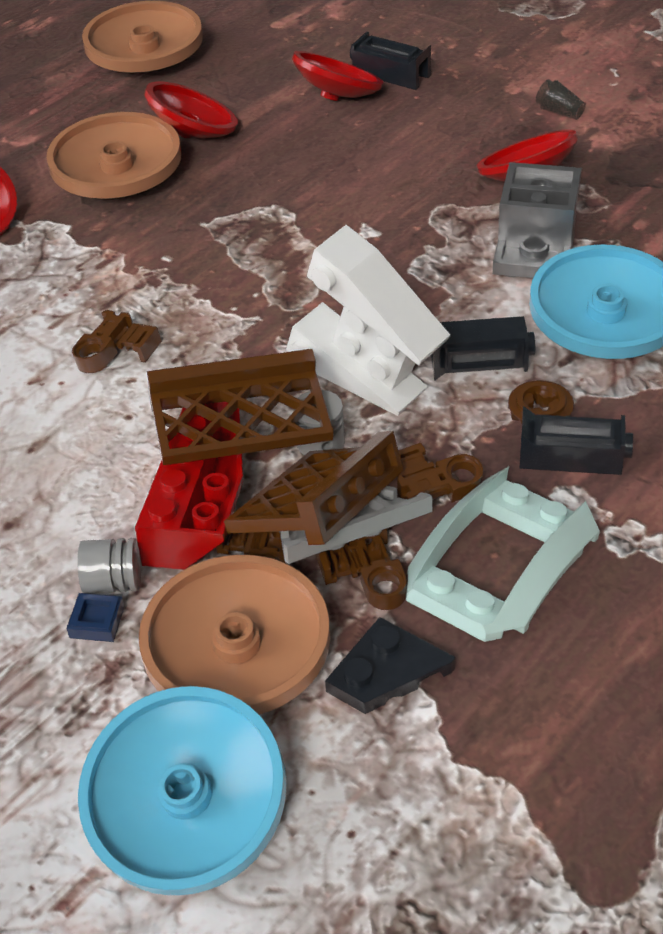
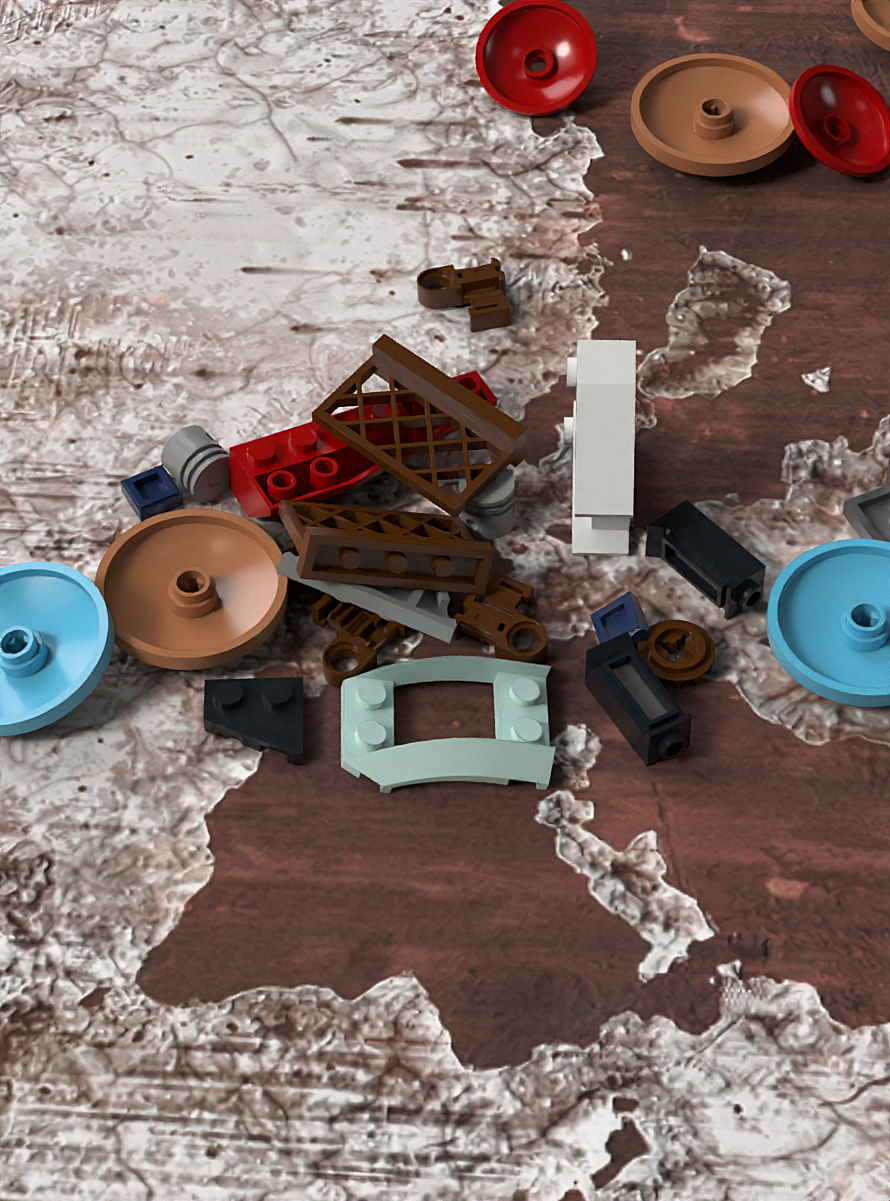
camera: 50 degrees right, 5 degrees up
none -> dark blue tile [590,591,651,645]

